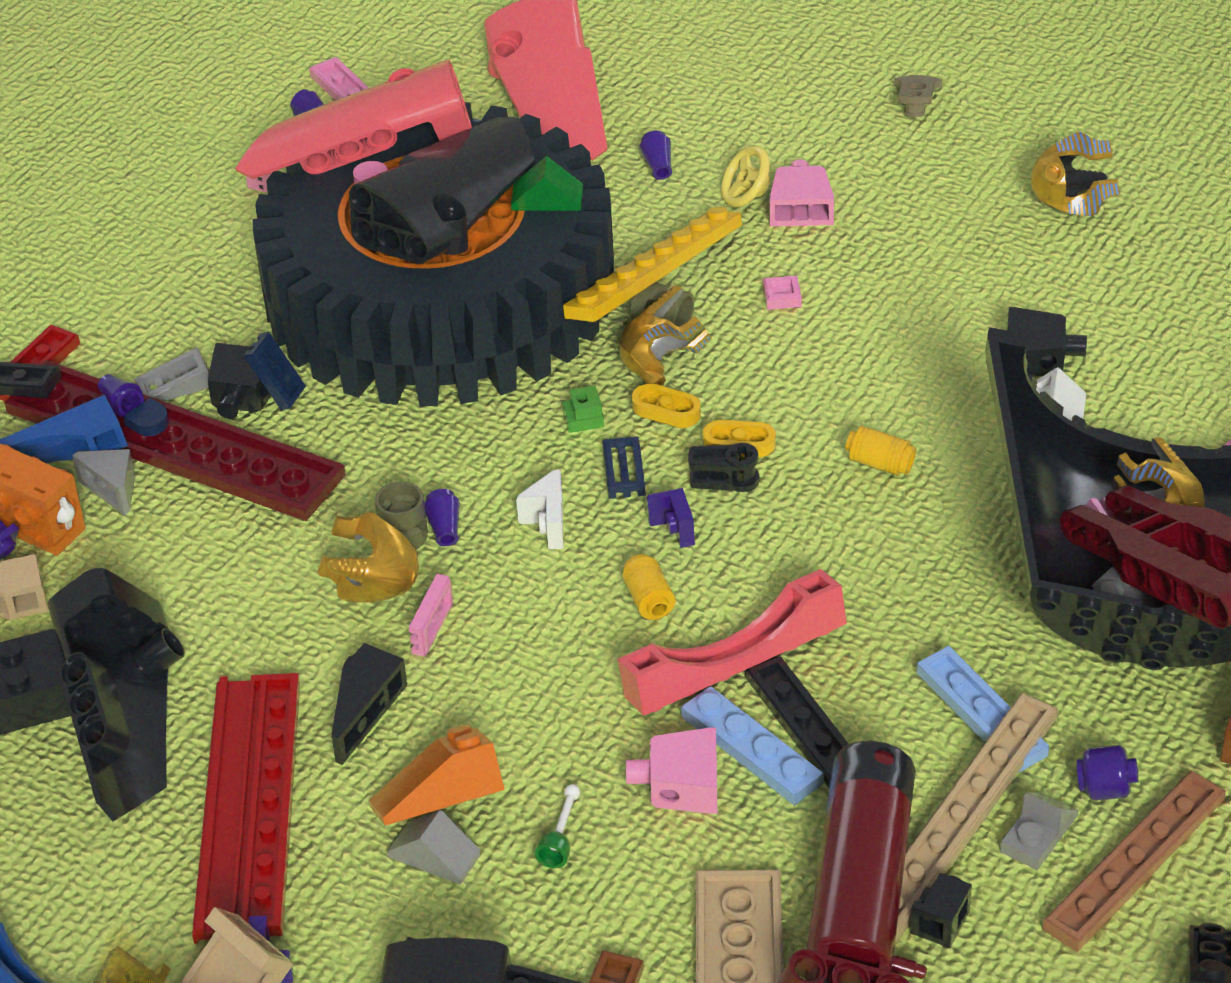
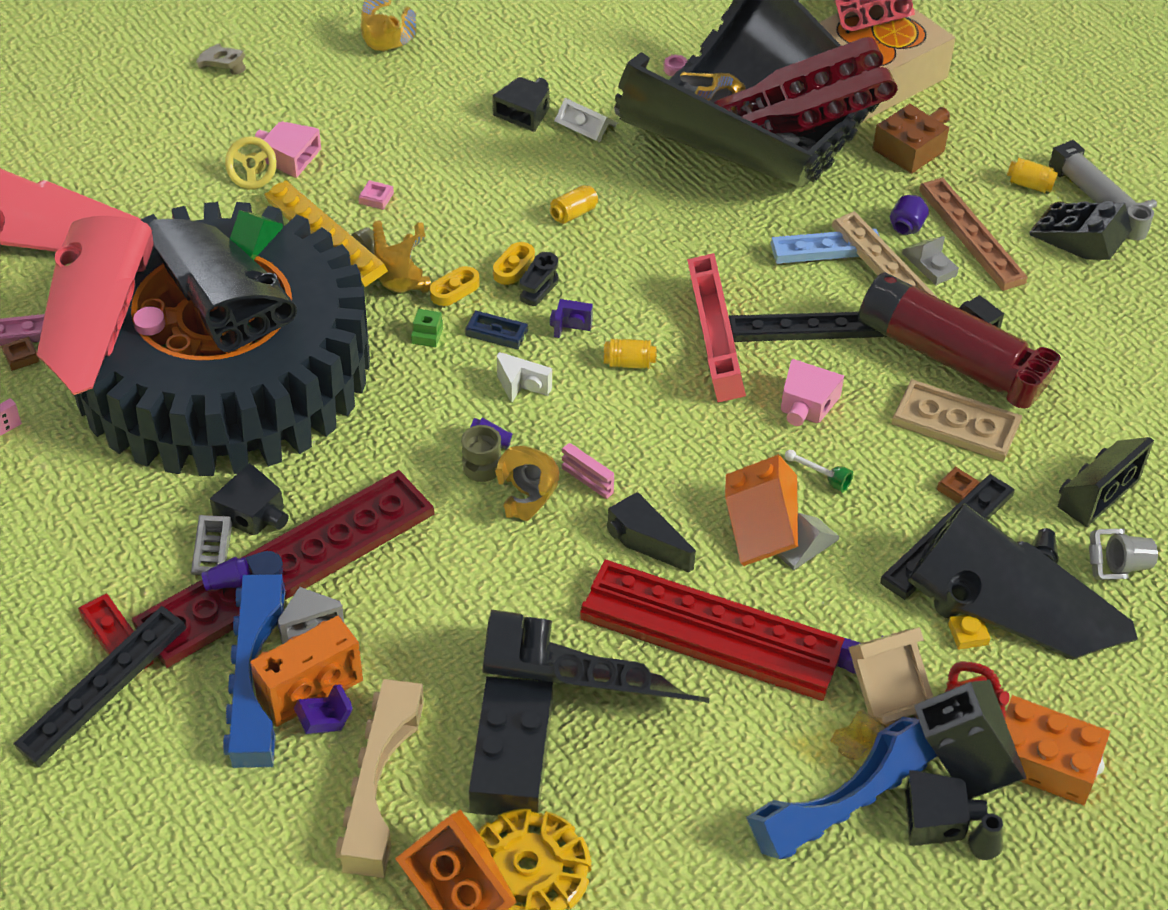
camera: 70 degrees left, 5 degrees up
dark blue tile [244,332,306,410] -> none
dark purple cone [639,130,672,180] -> none
light blue plate [681,686,824,806] -> none

